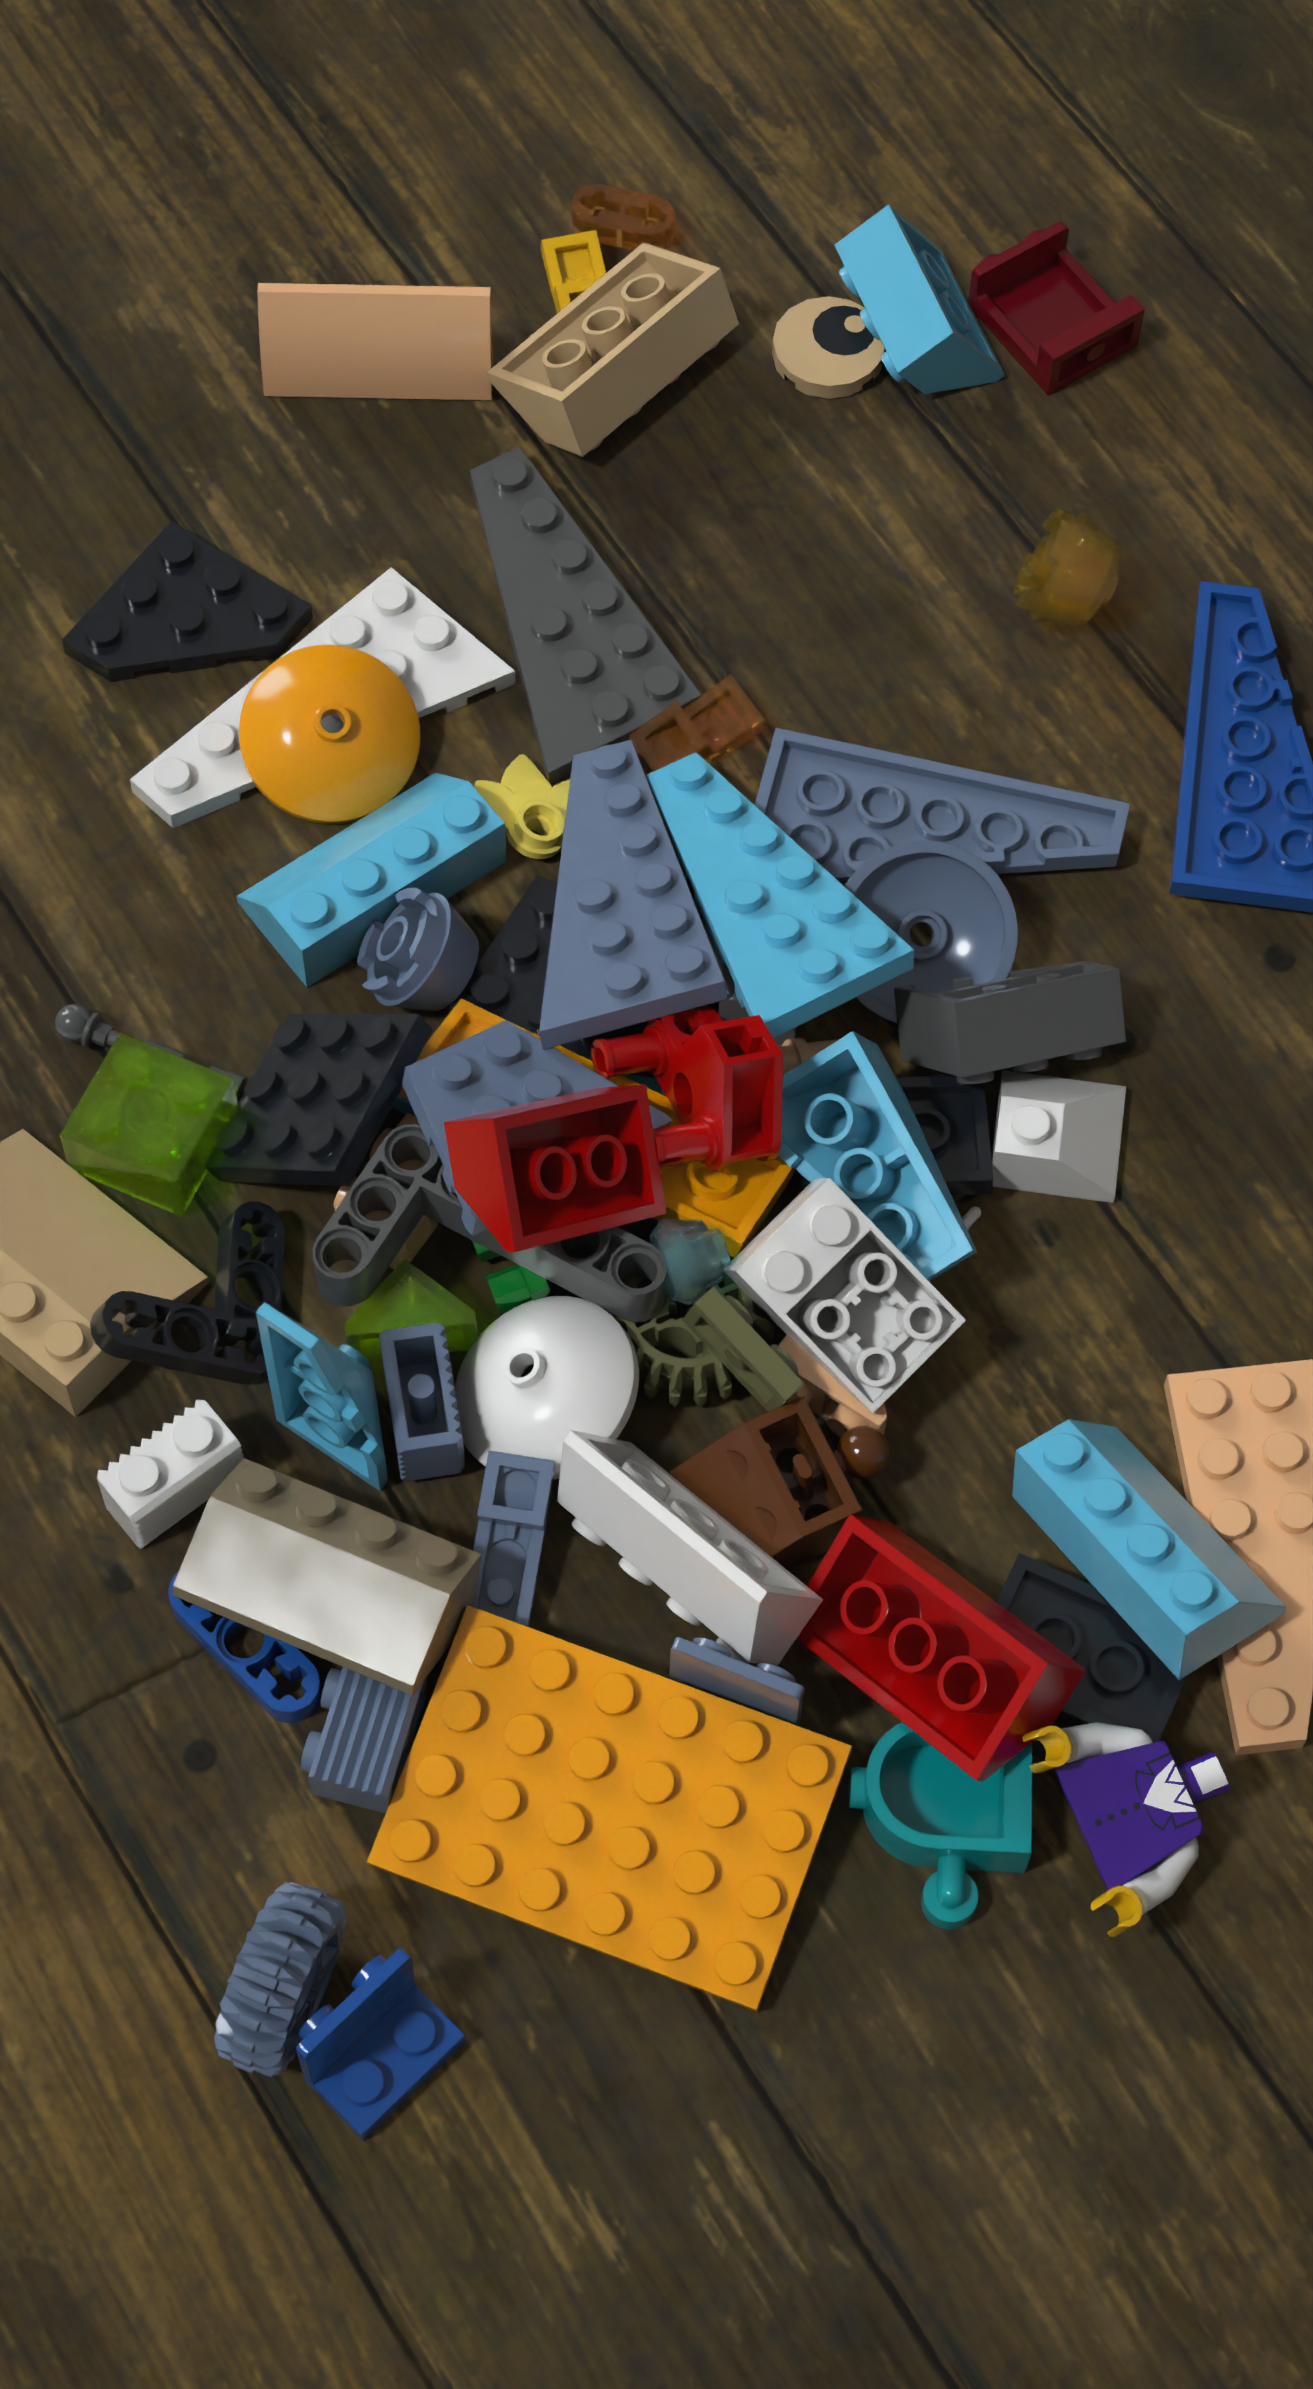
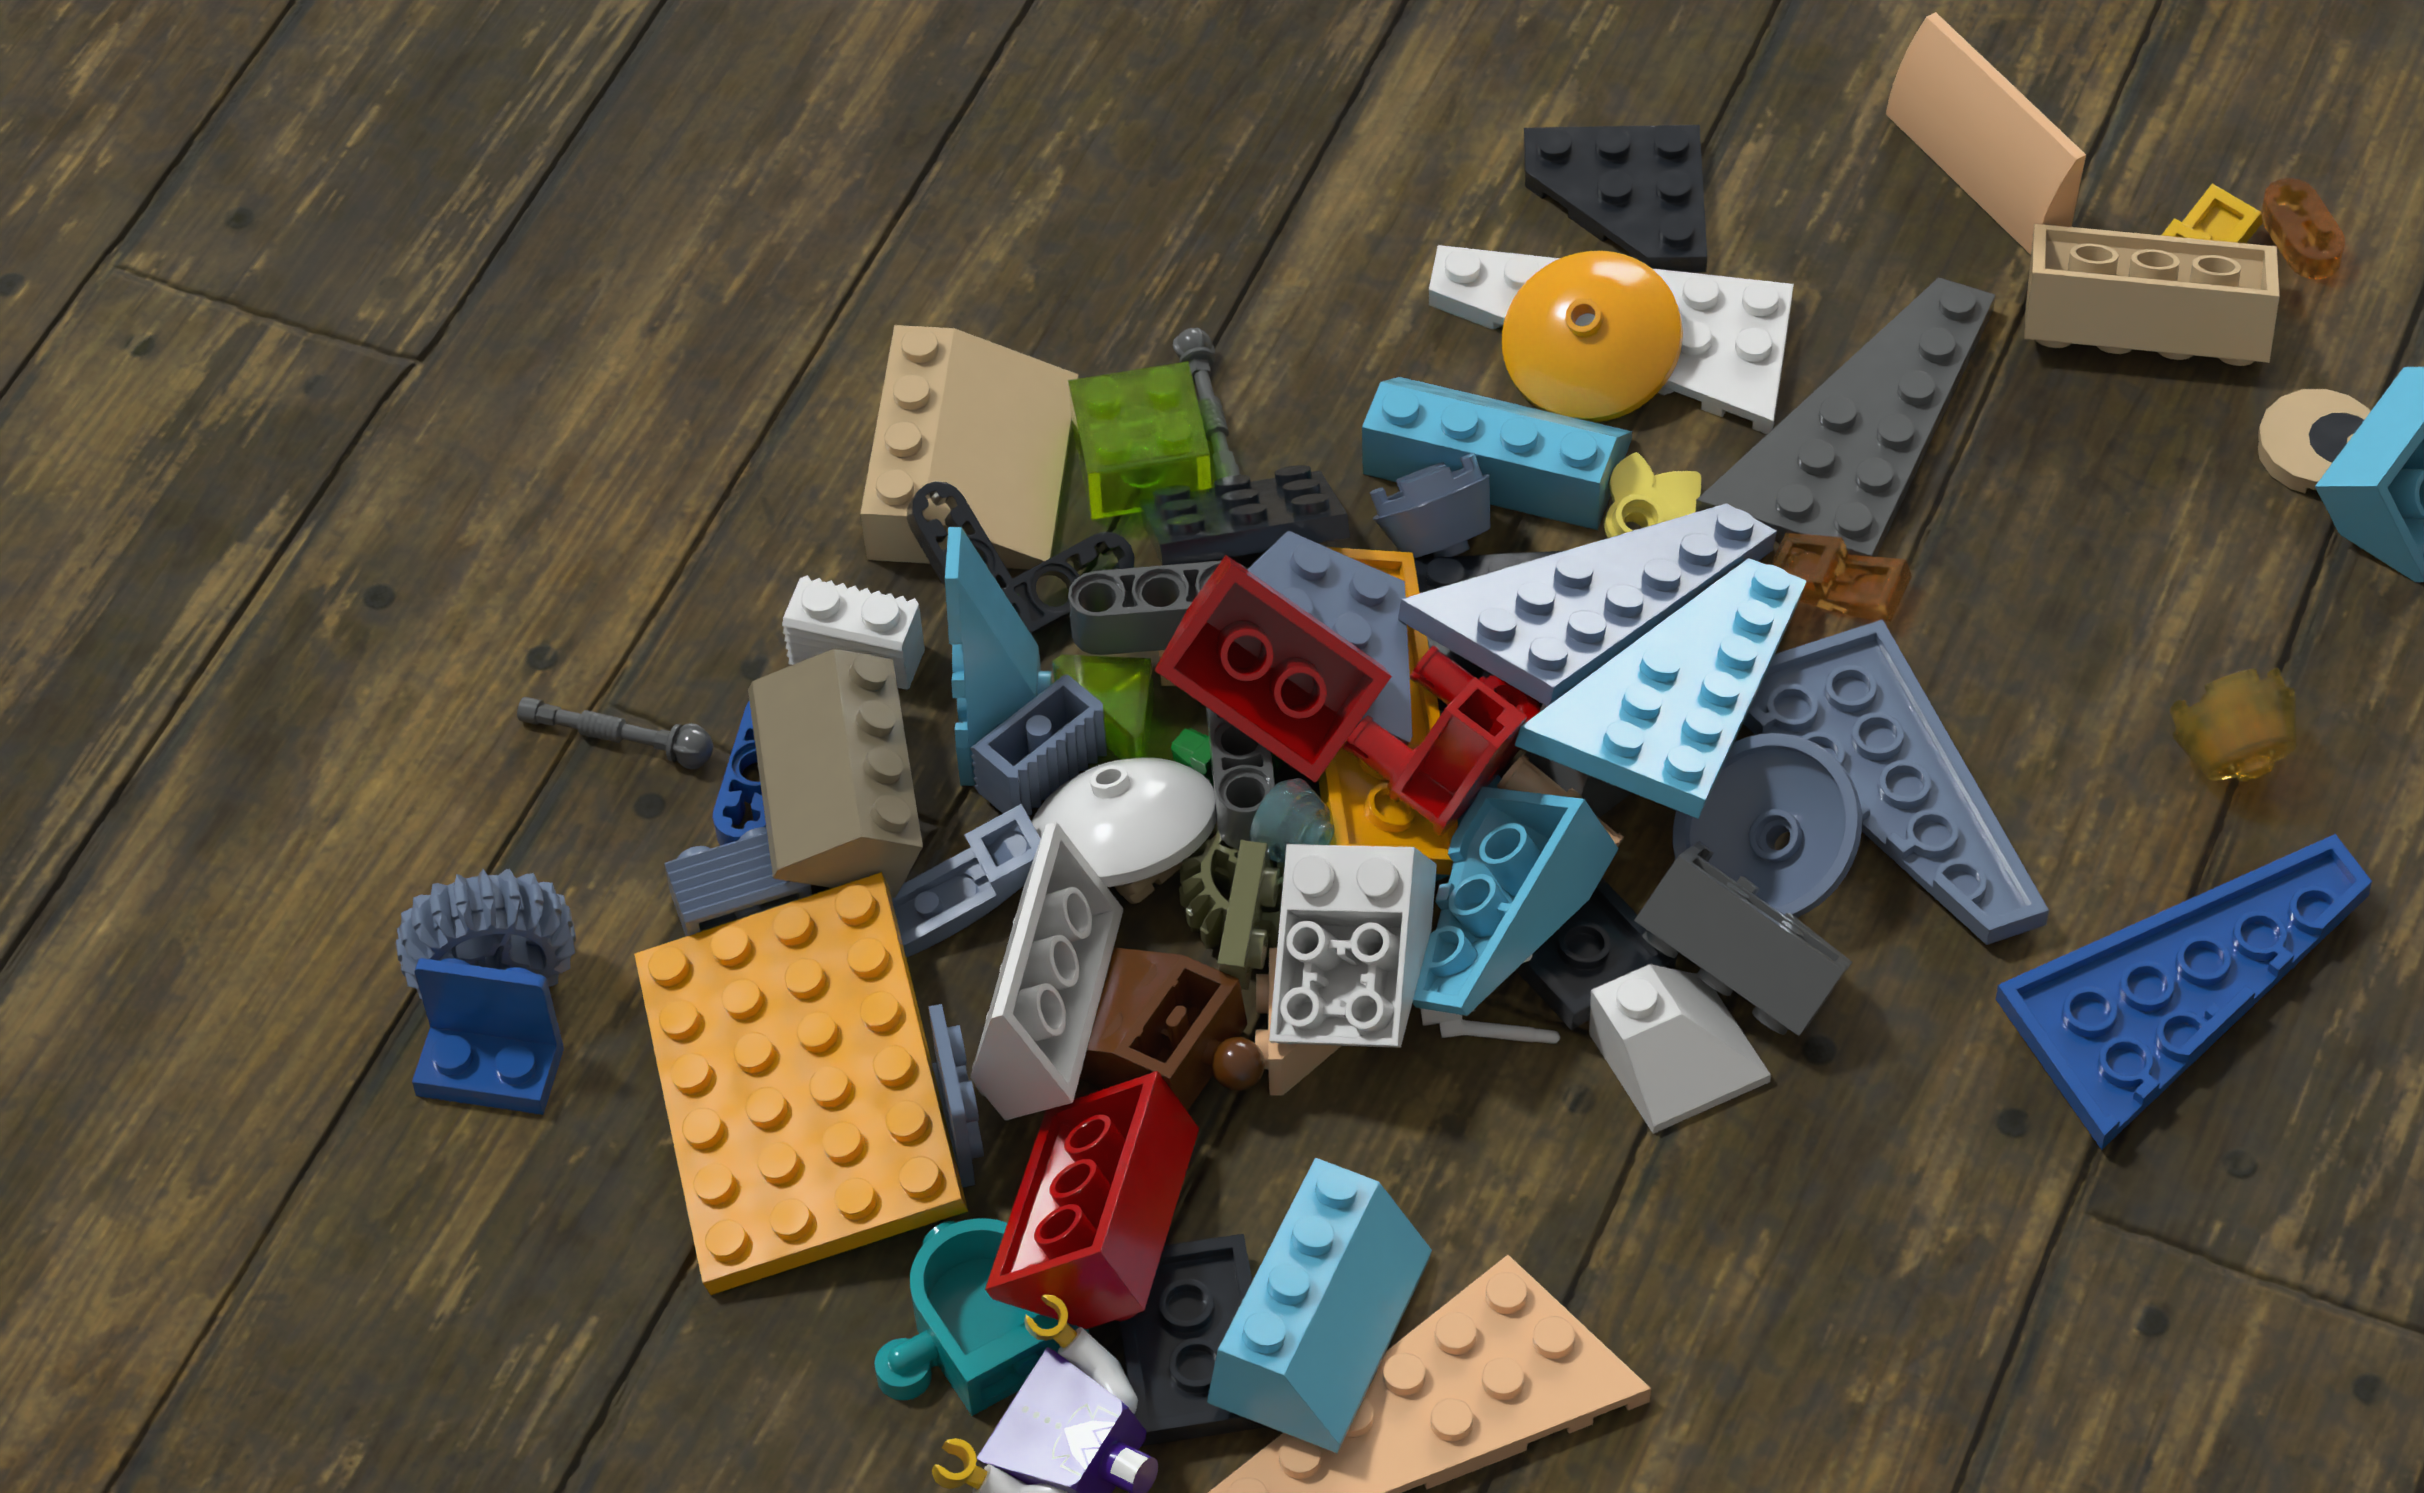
camera: 60 degrees right, 10 degrees down
none -> dark grey piece [517,697,713,769]

